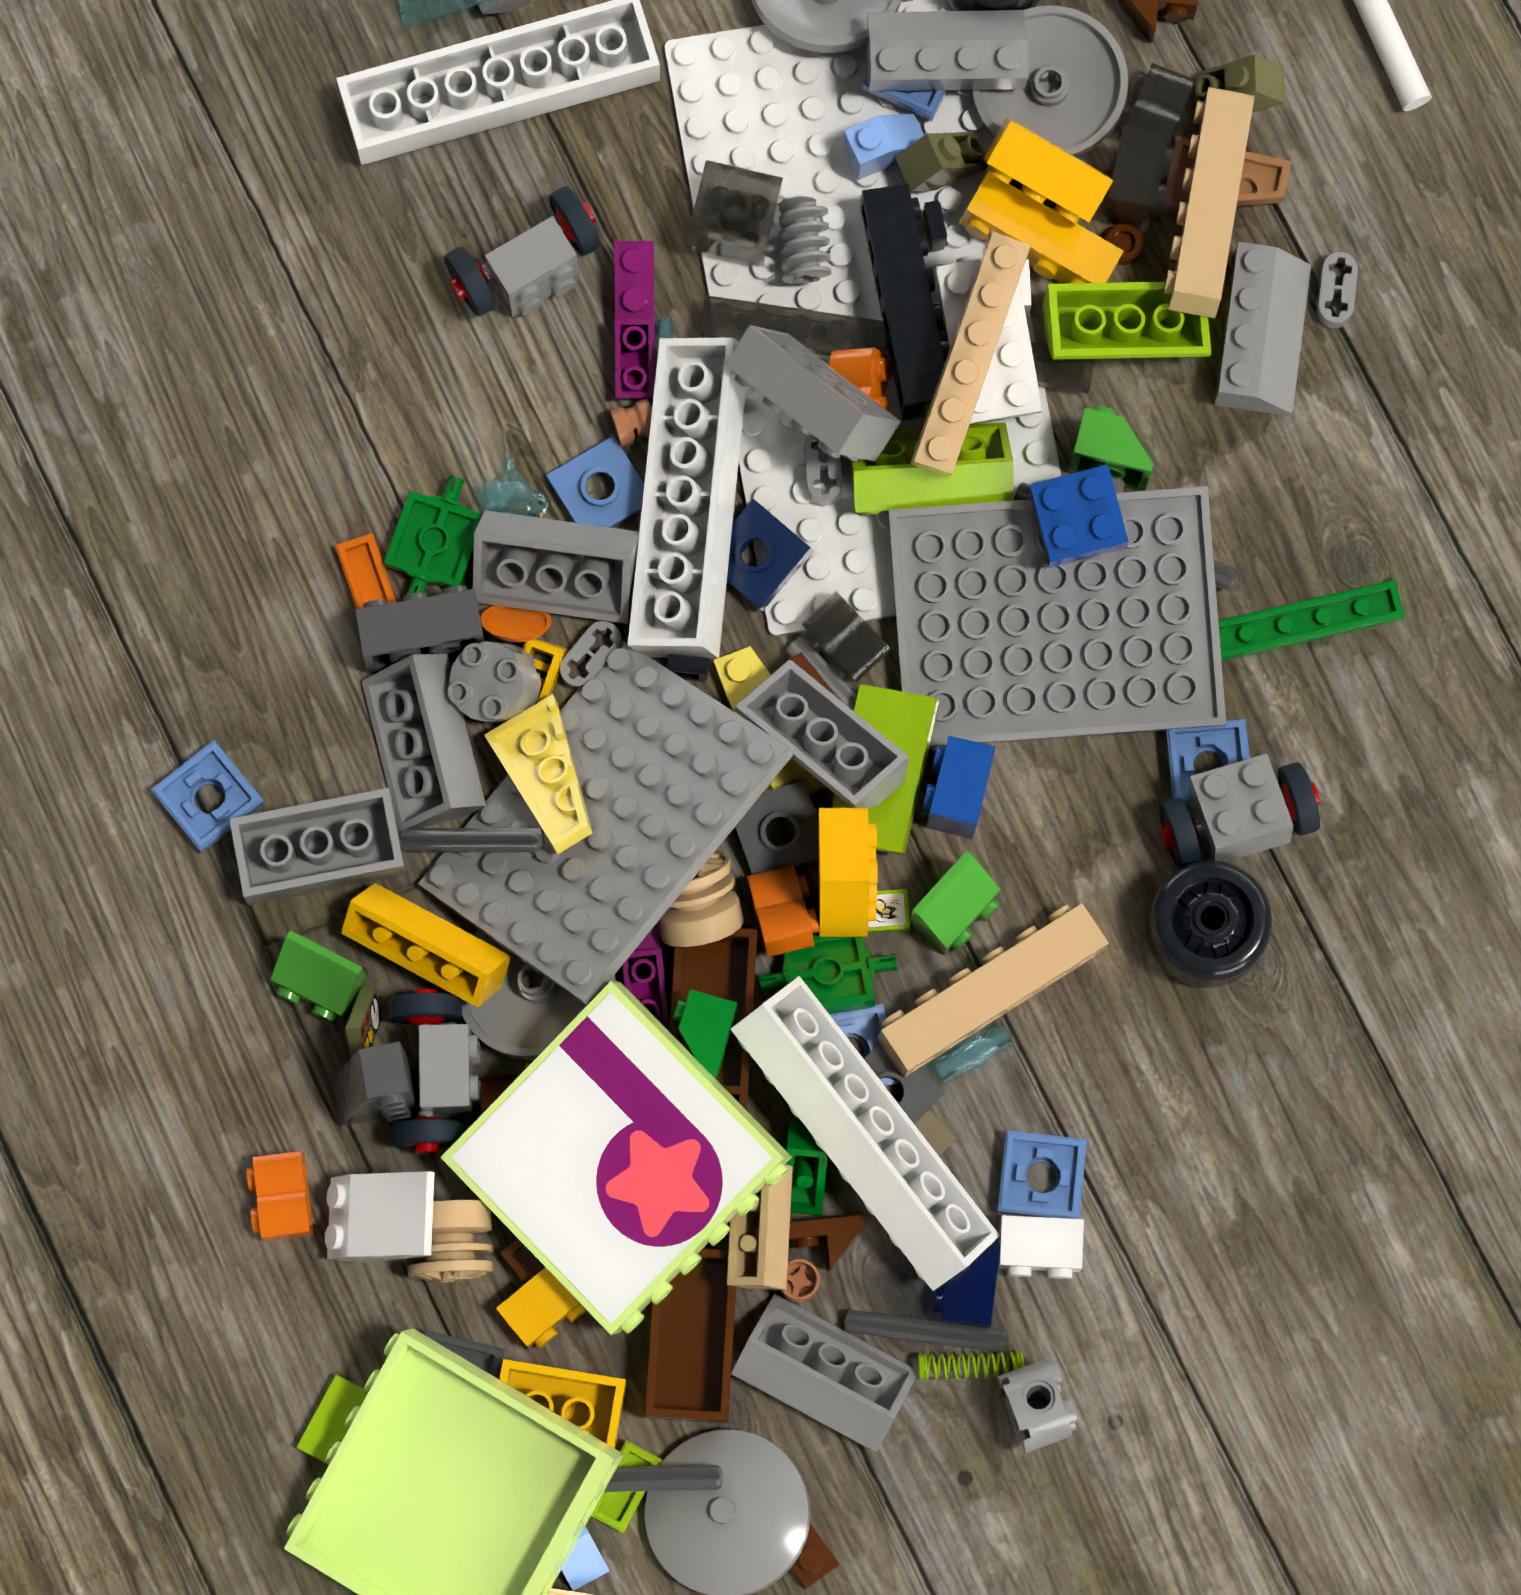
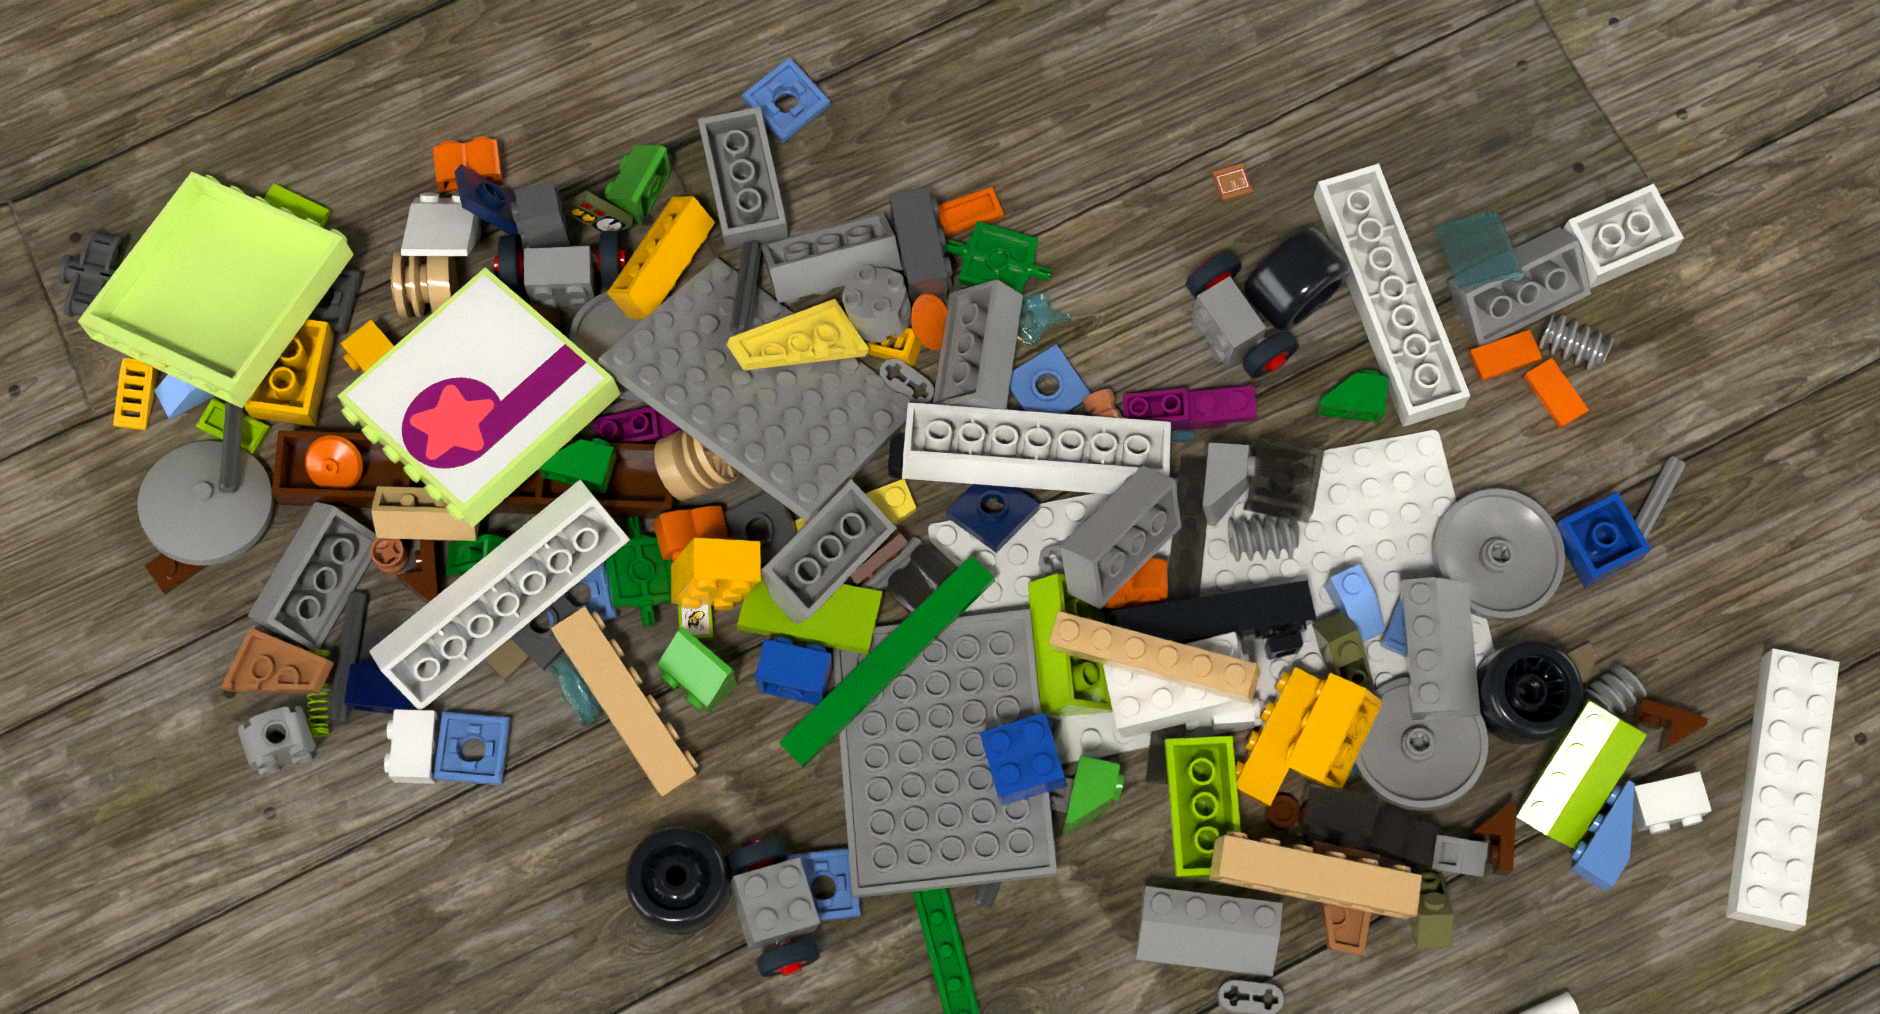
camera: 90 degrees right, 5 degrees down
none -> medium nougat wing [221,627,334,694]
none -> orange piece [305,435,363,490]
none -> dark blue piece [455,164,518,235]
none -> green tile [779,556,996,768]
none -> light grey slope [1202,442,1257,526]
none -> medium nougat tile [1212,163,1253,204]
none -> black wheel [1244,228,1350,331]
none -> green slope [1316,370,1389,423]
none -> light grey brick [1432,835,1488,877]

